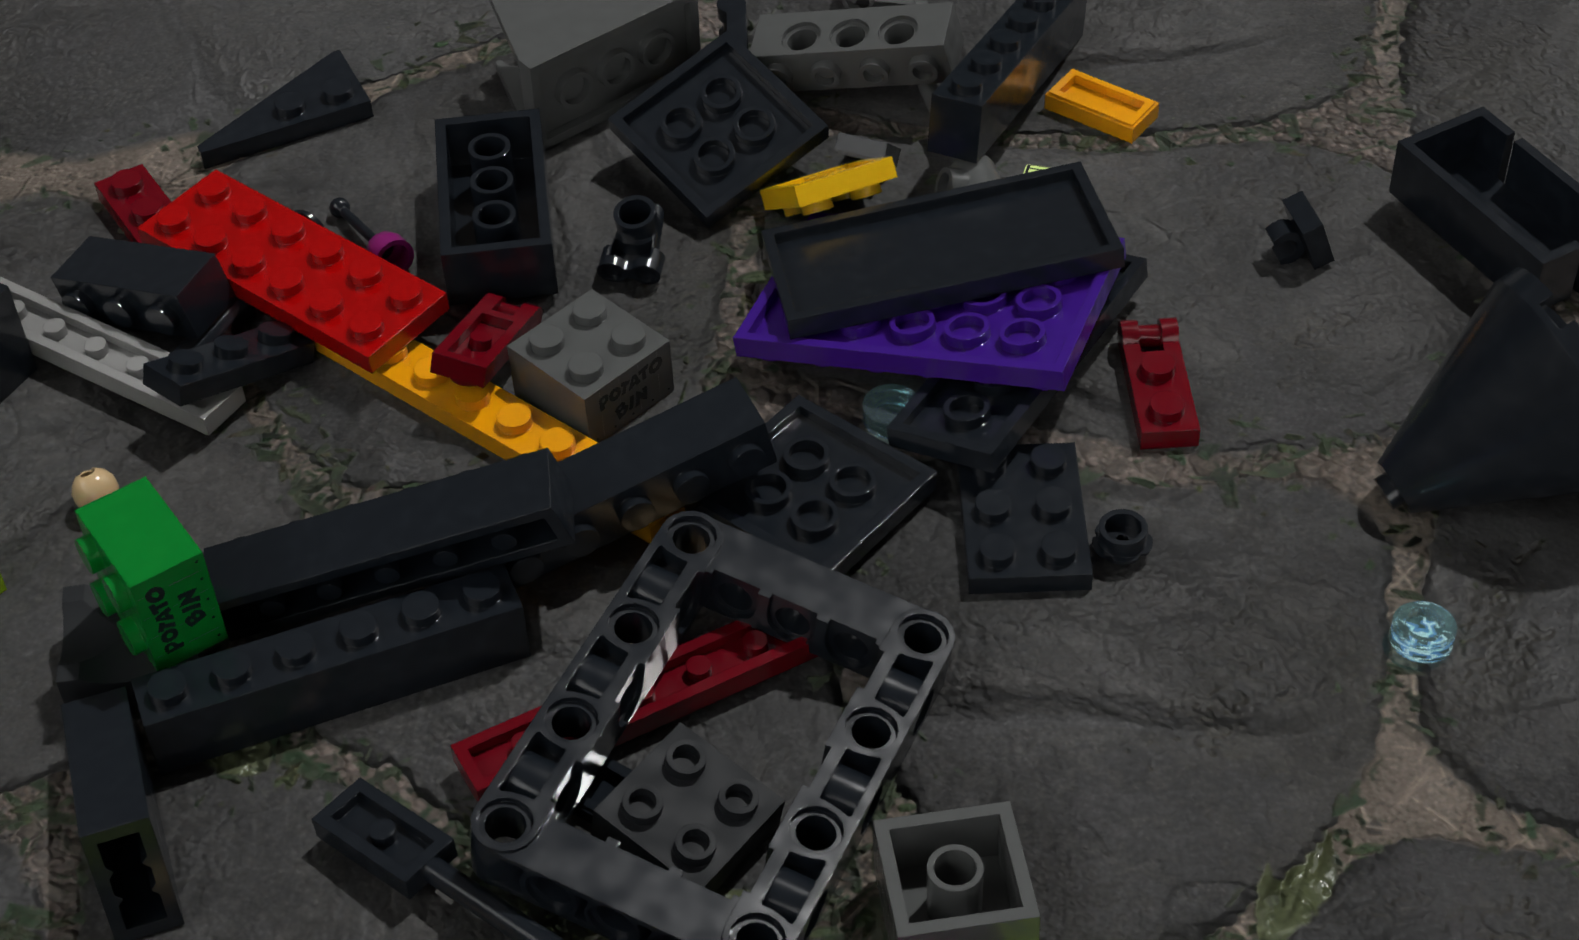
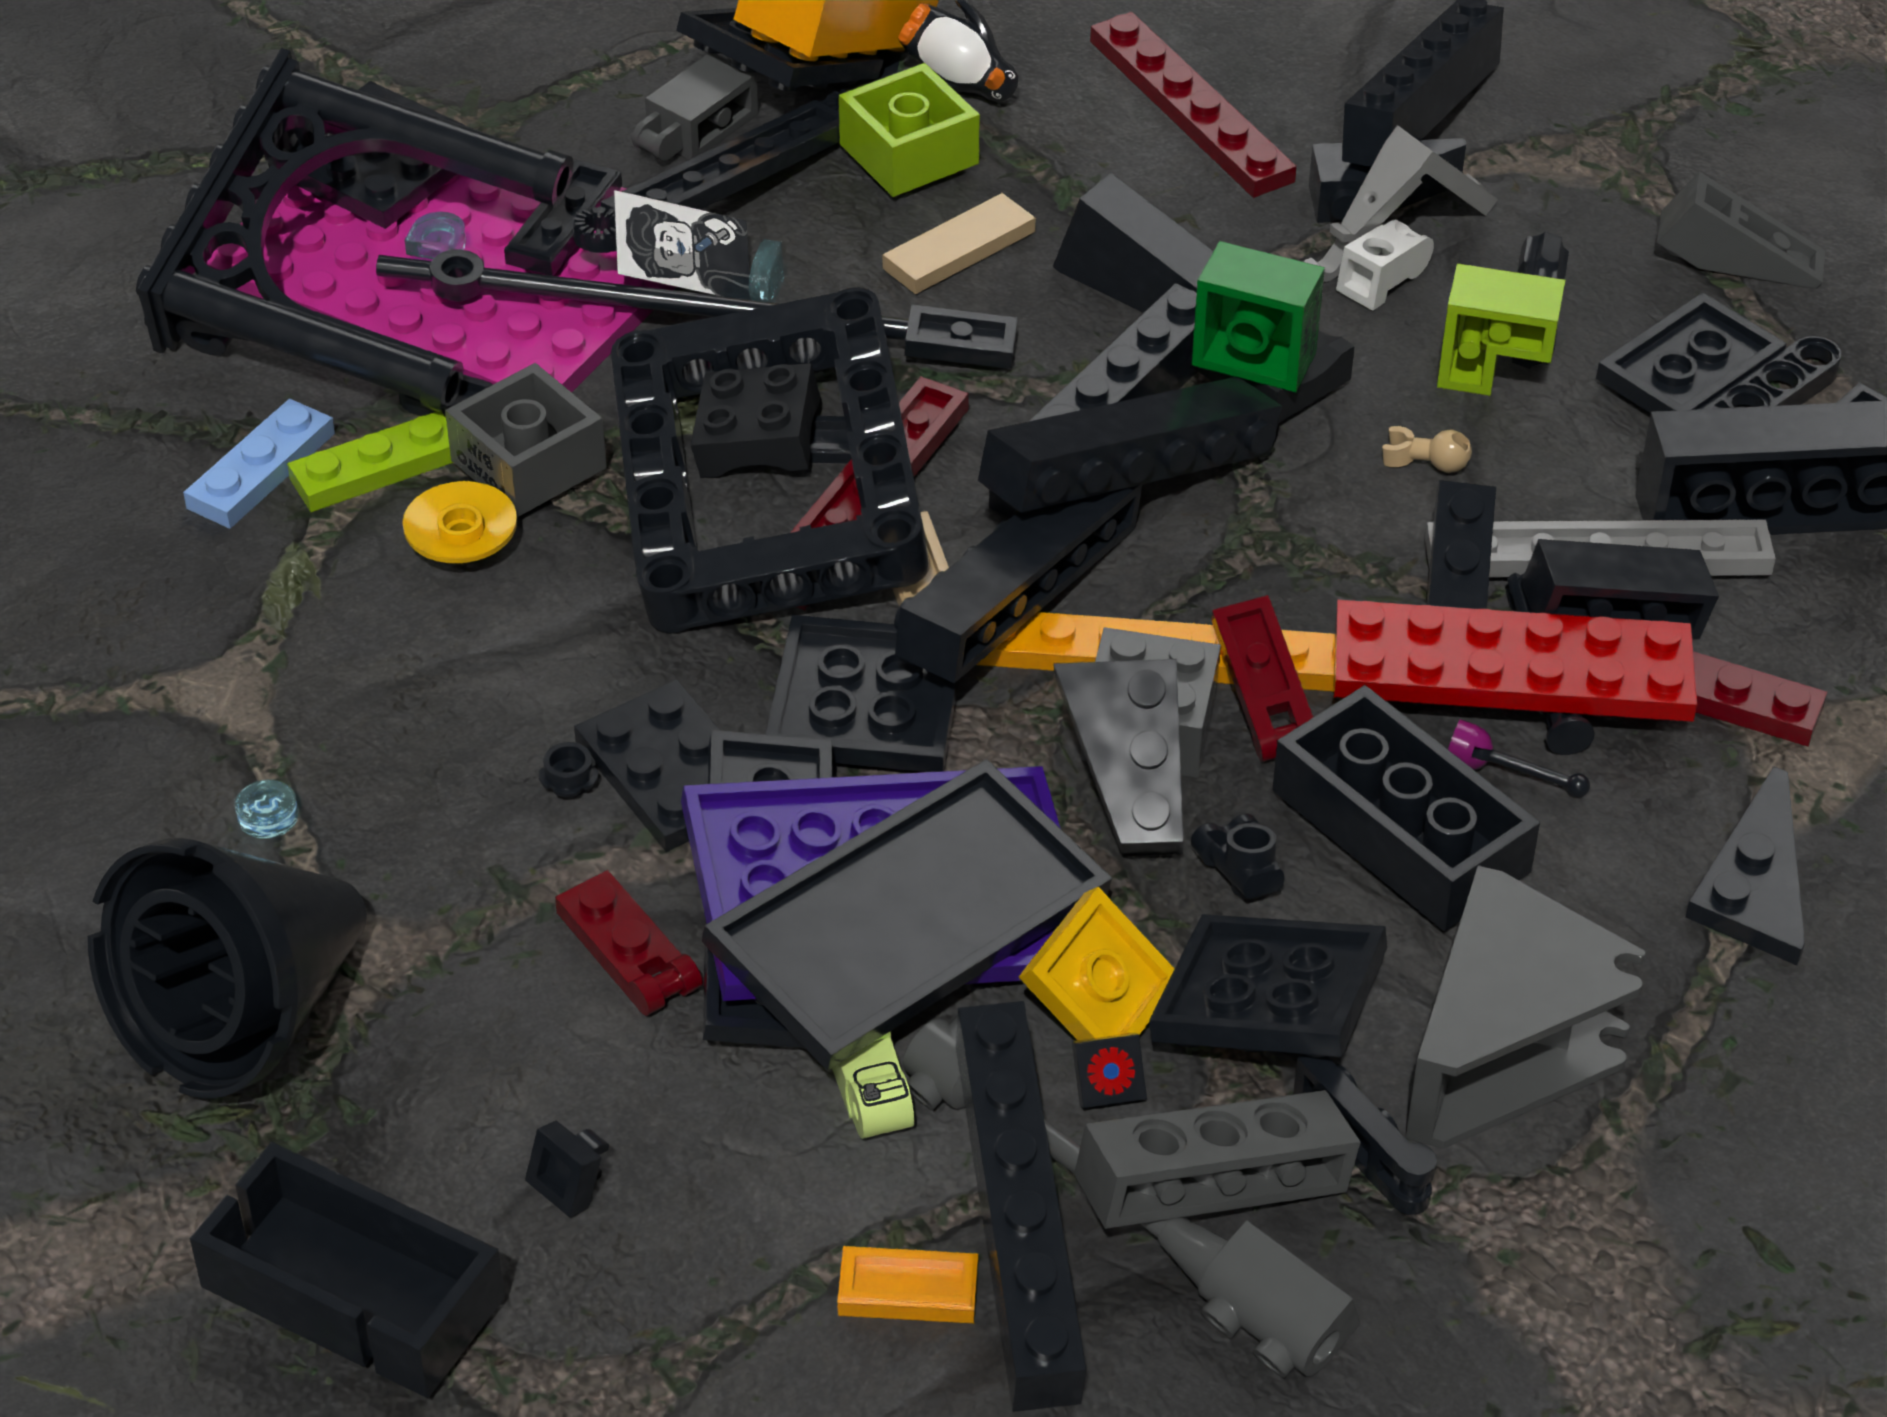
camera: 145 degrees right, 0 degrees up
none -> yellow dish [403,481,517,563]
none -> wedge [1053,659,1183,856]

